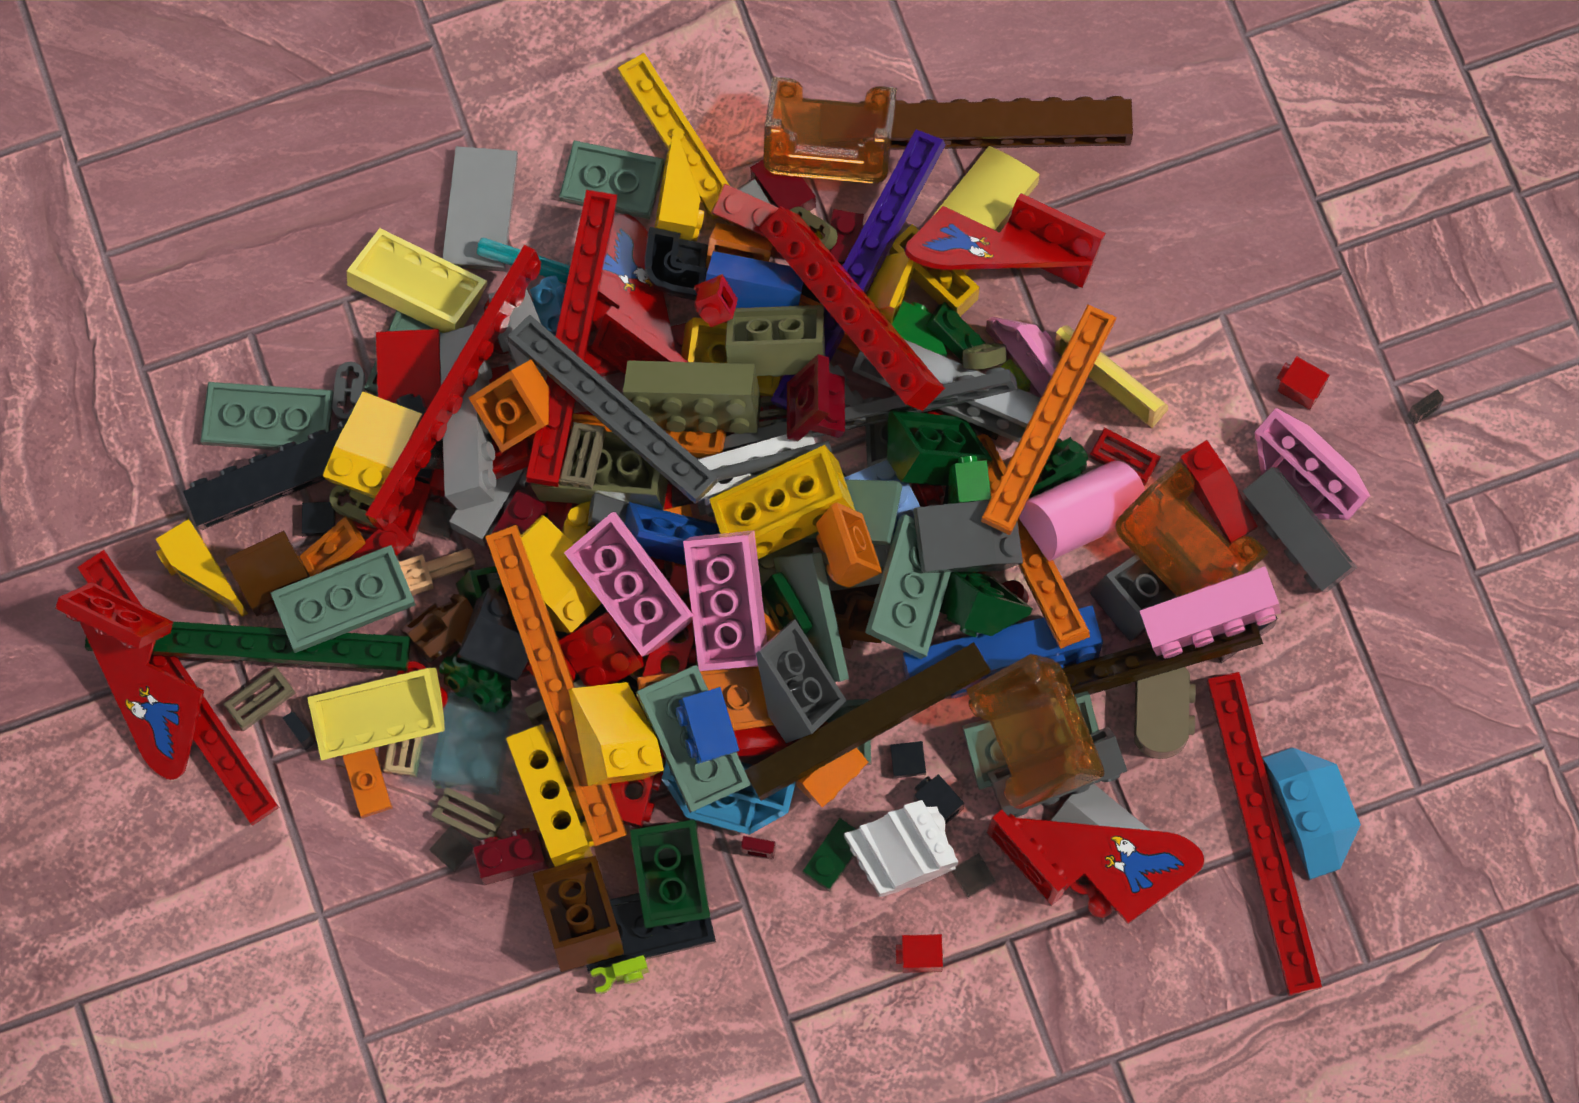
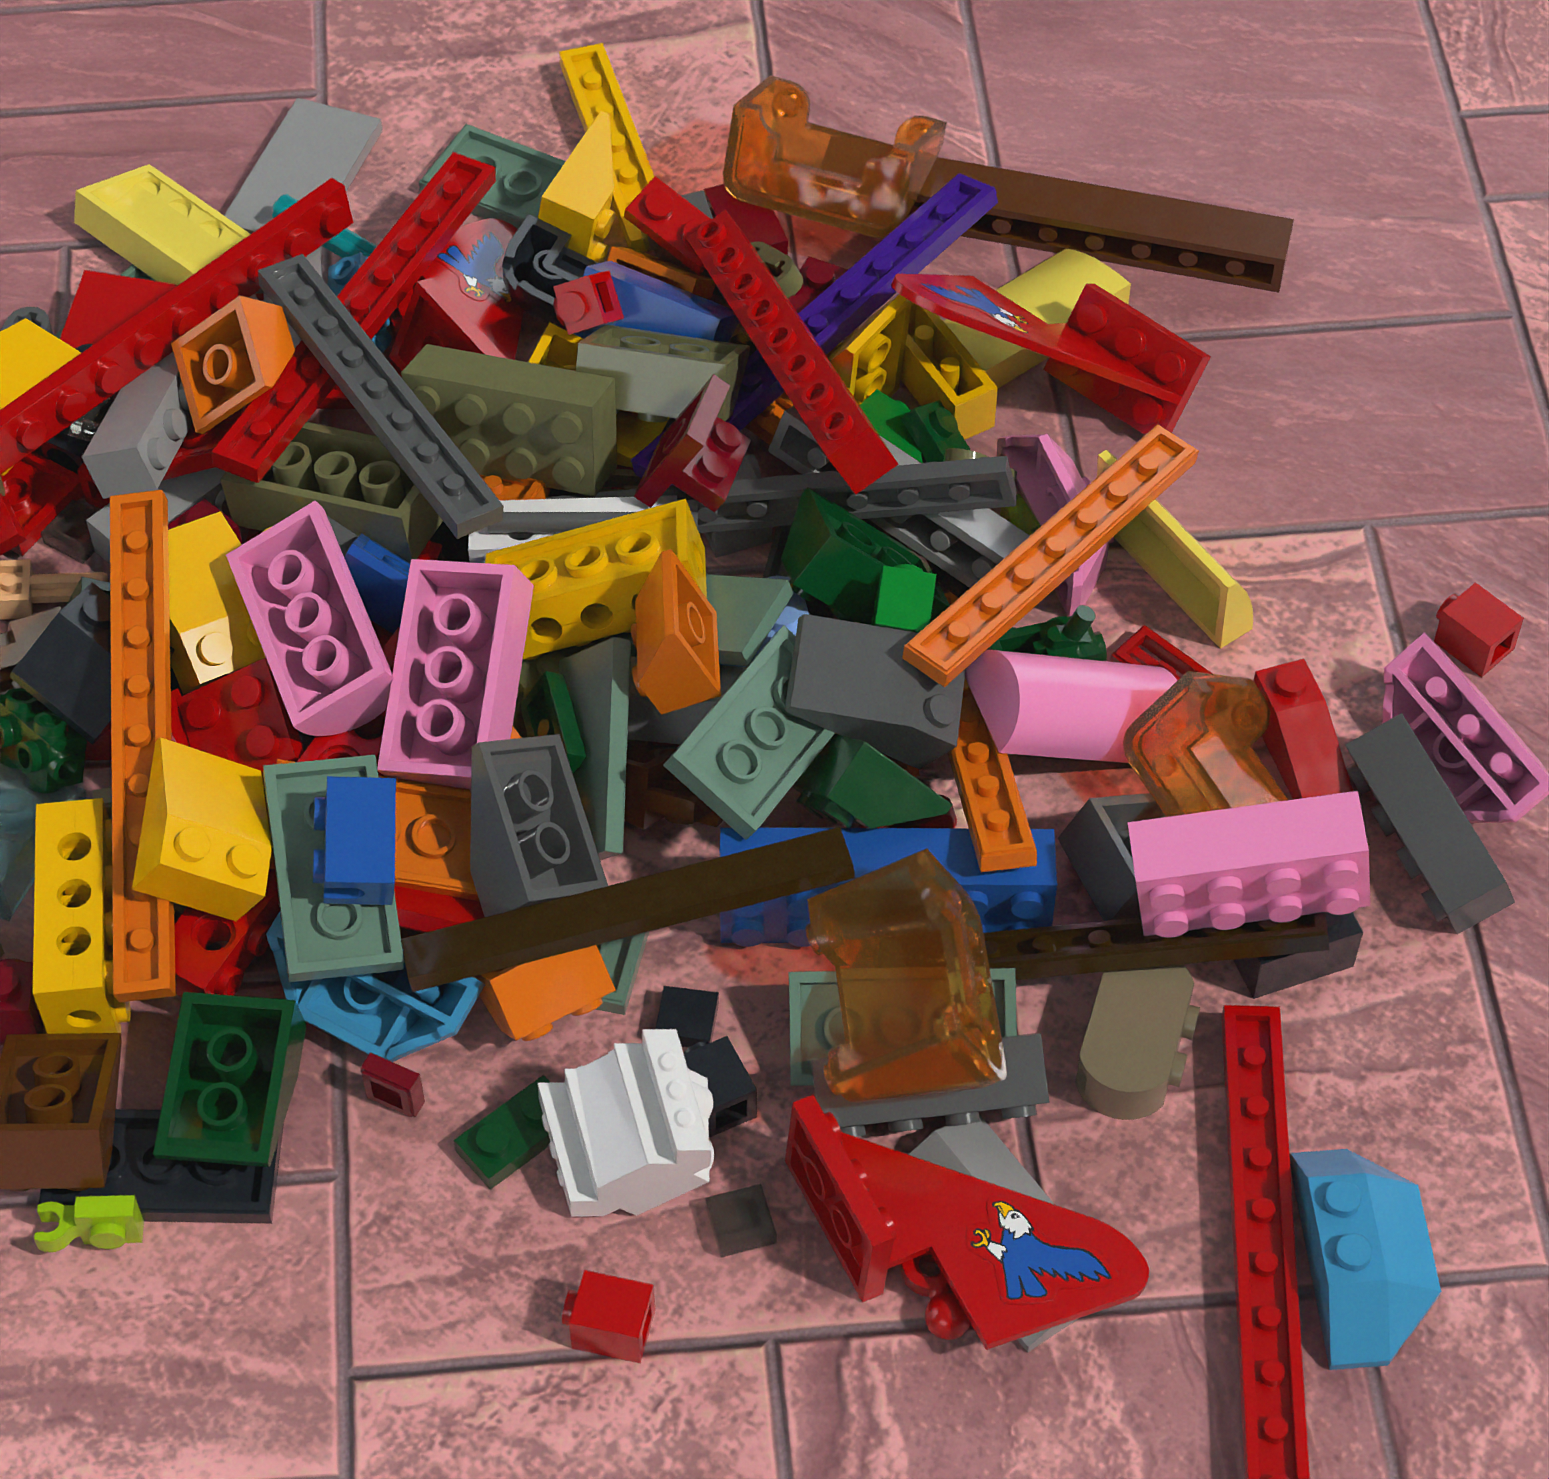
camera: 10 degrees right, 20 degrees down
dark tan tile [559,422,606,489] -> none

